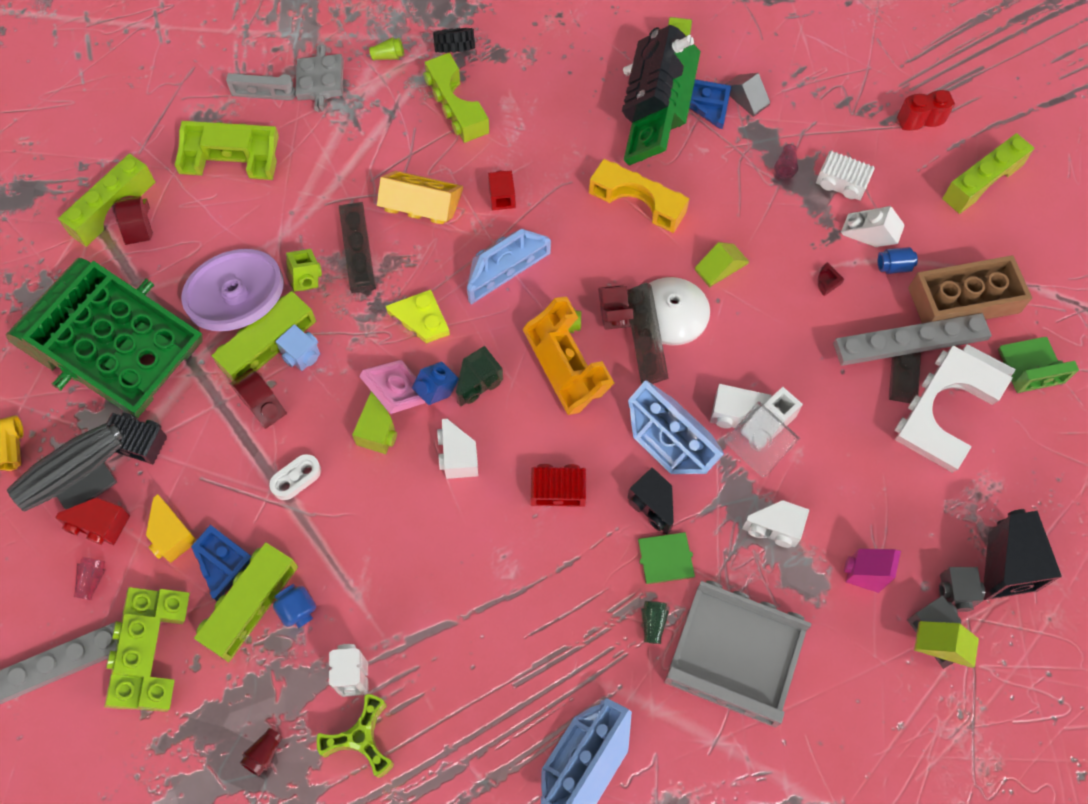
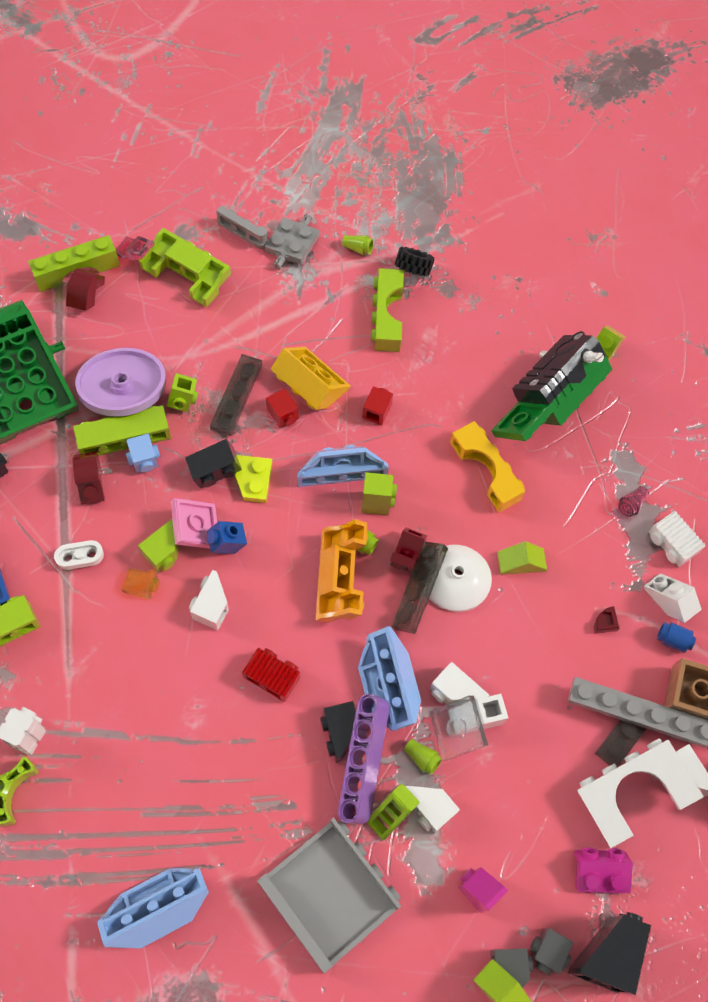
camera: 25 degrees right, 0 degrees up
blue head [273,584,316,629] -> none
clear green slope [456,346,503,407] -> none
bright green piece [638,532,695,584] -> none
clear green cone [641,601,669,644] -> none
blue wing [689,79,731,129] -> none
slope [725,73,770,117] -> none
none -> clear pink slope [116,236,154,260]
none -> bracket [121,568,159,599]
none -> black brick [185,439,242,488]
none -> red brick [266,388,299,428]
none -> medium lavender beam [338,694,389,825]
none -> lime brick [361,472,397,515]
none -> lime slope [367,784,419,841]
none -> lime cone [403,739,442,775]
none -> dark pink bracket [574,847,633,893]

